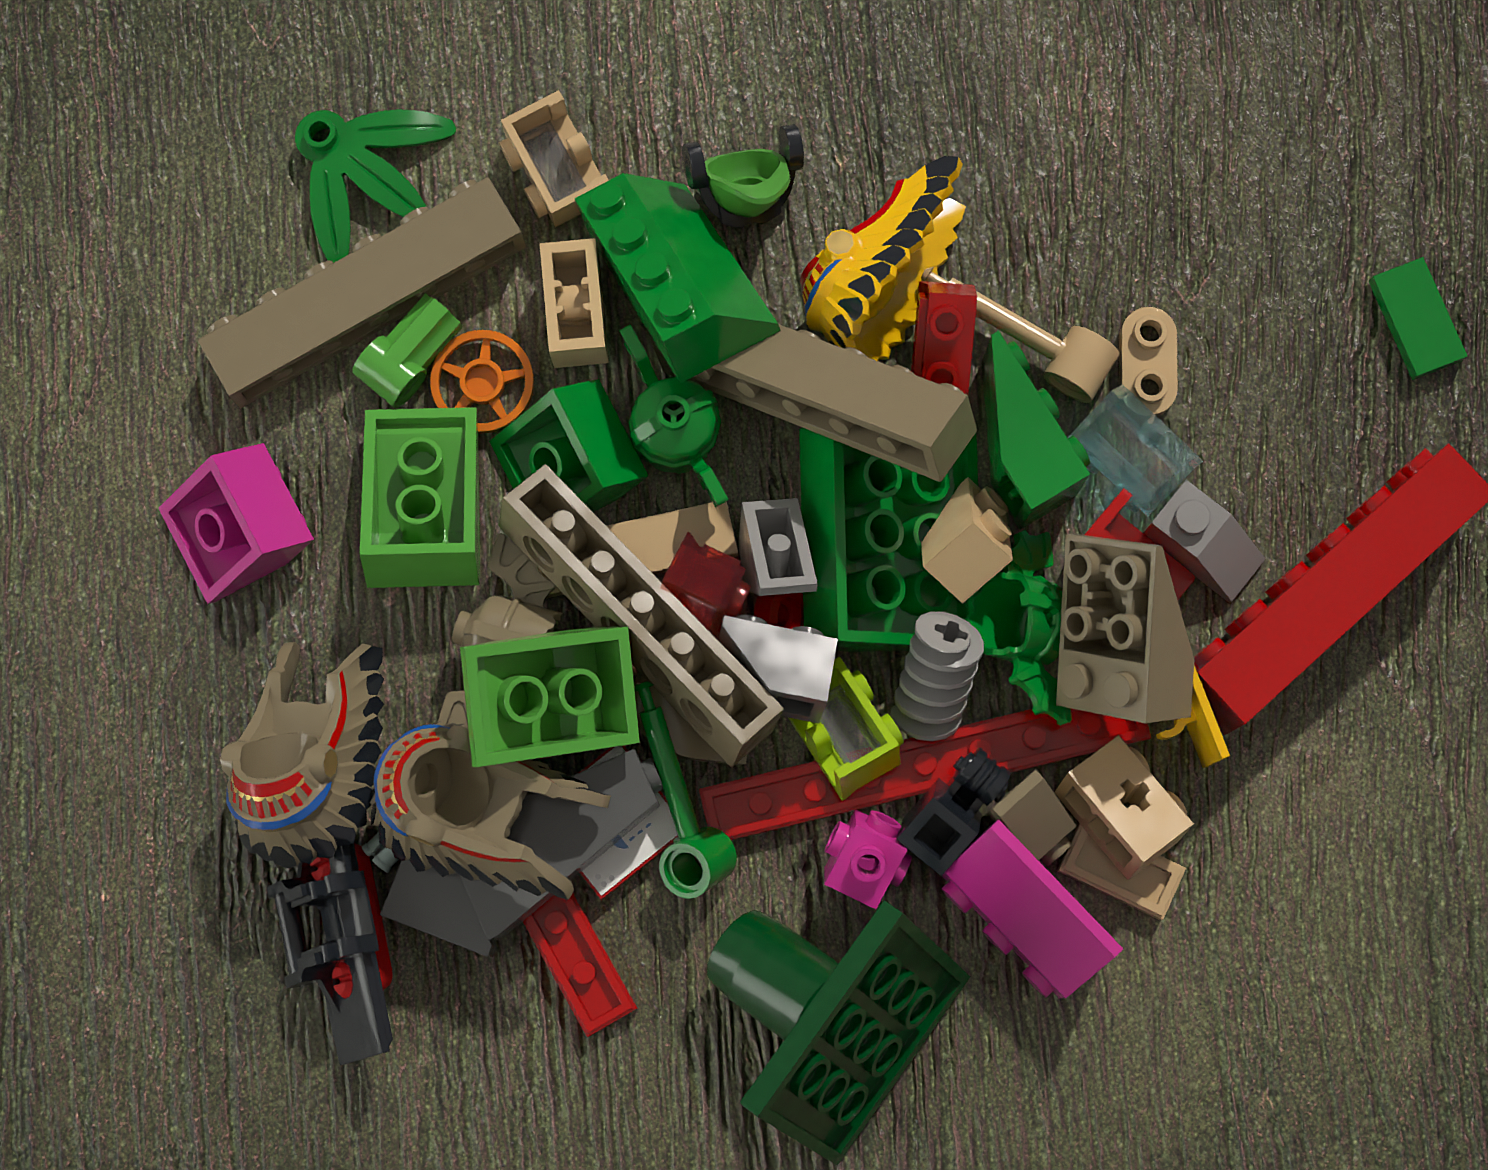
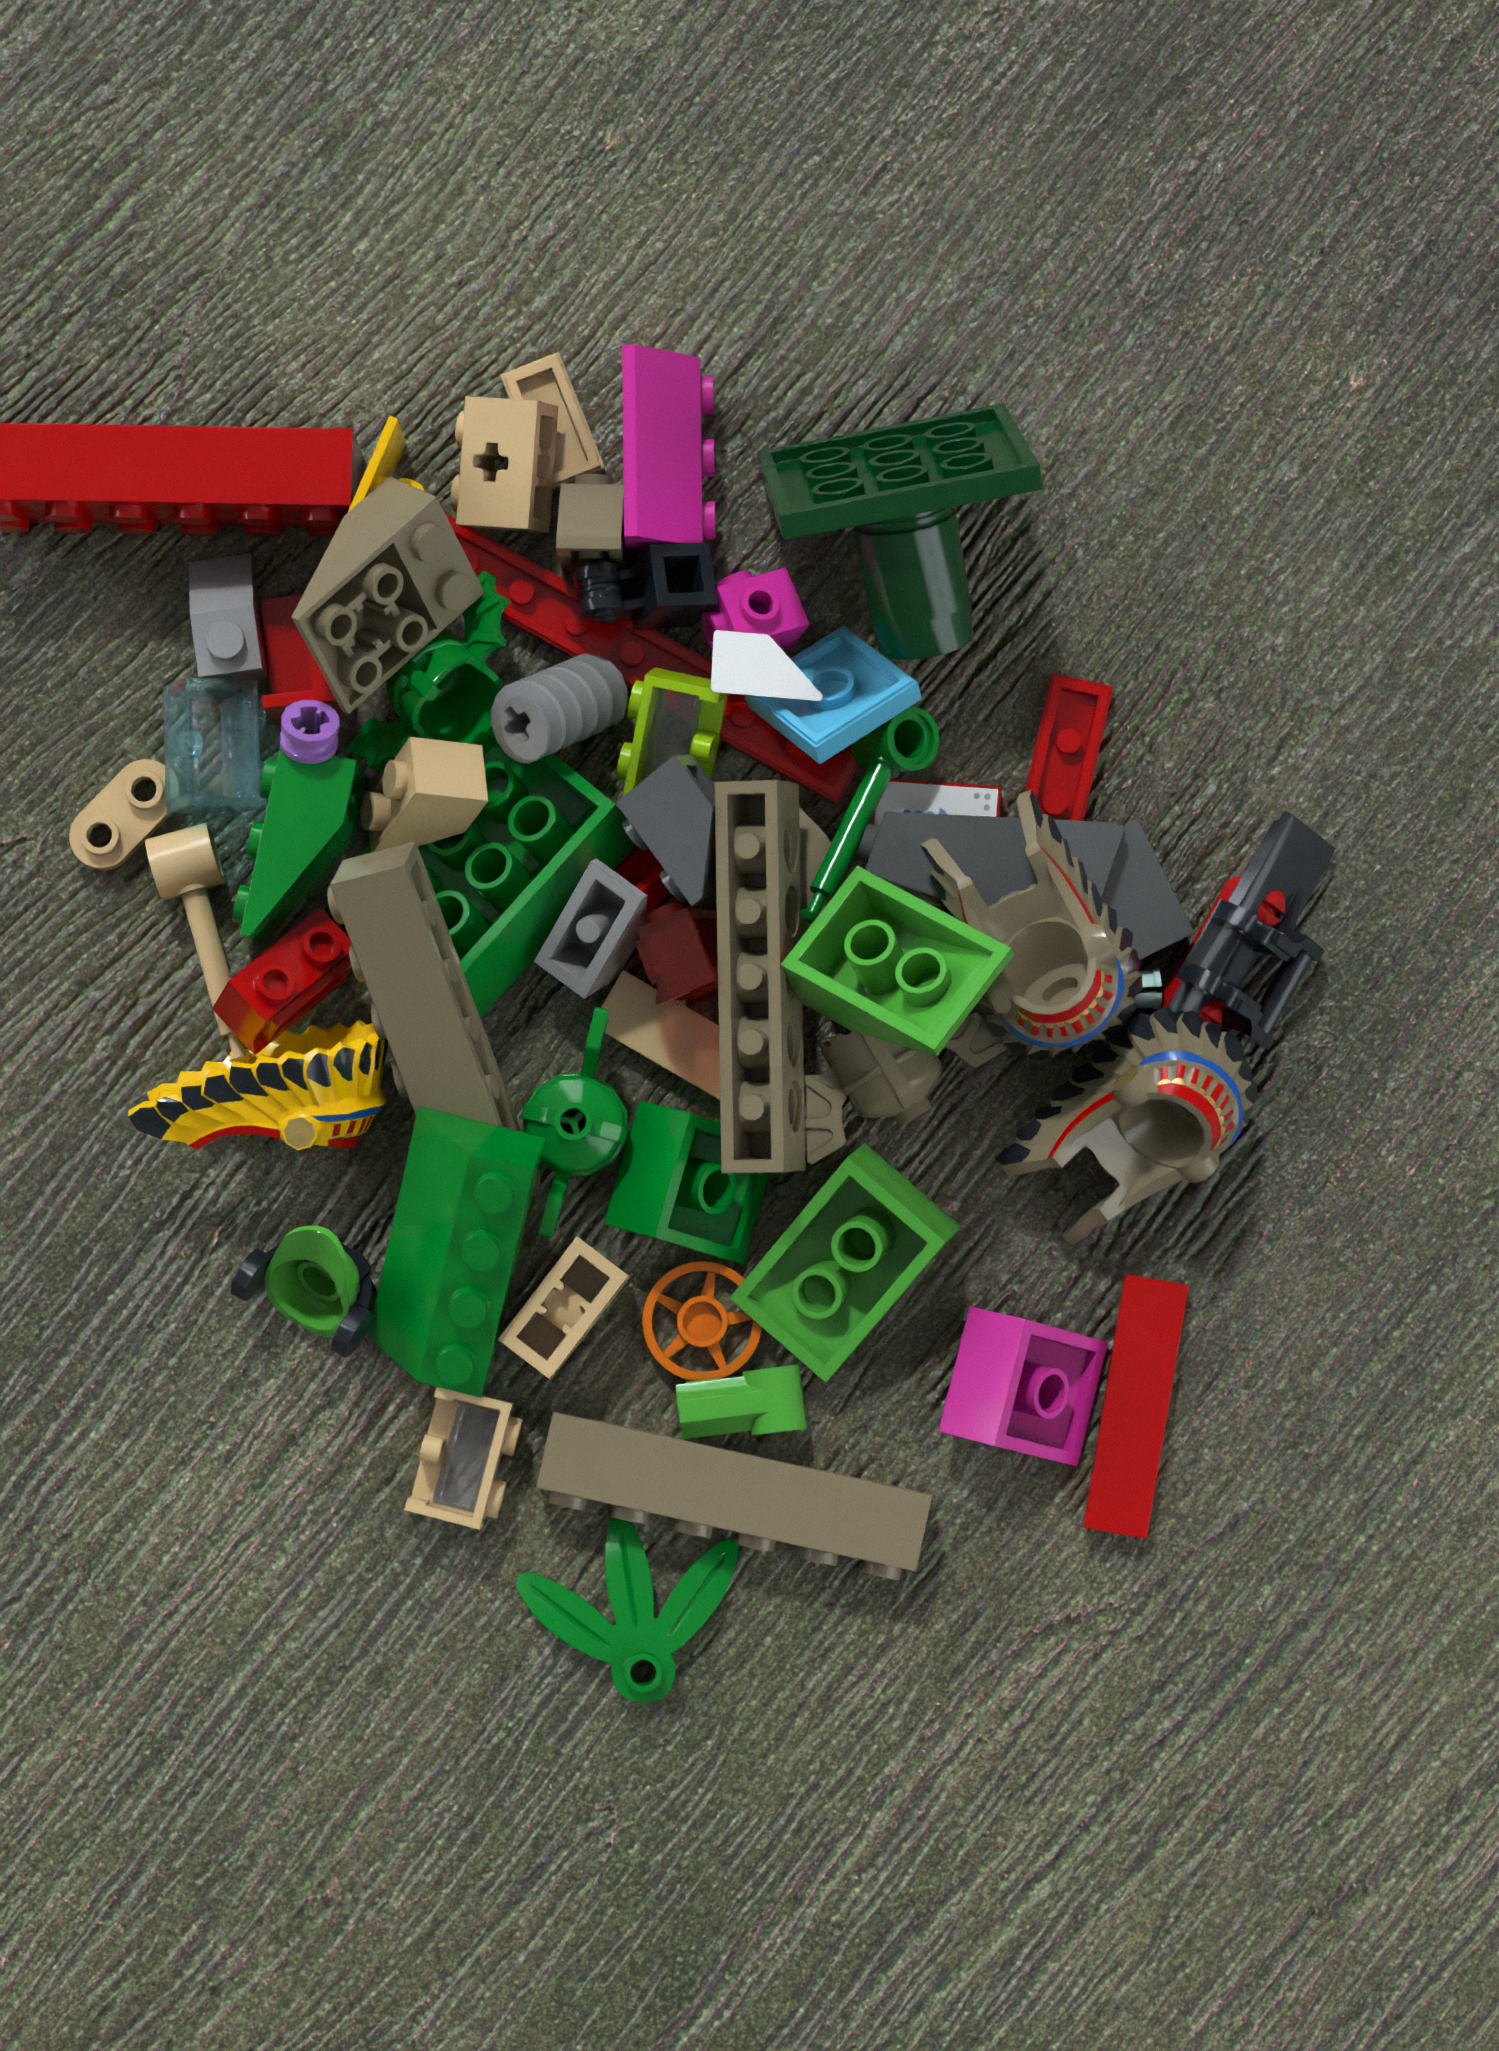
camera: 140 degrees left, 5 degrees up
none -> medium lavender bush [280,700,340,764]
none -> white sticker [711,630,823,701]
none -> medium azure tile [744,625,922,764]
none -> red tile [1082,1274,1189,1539]

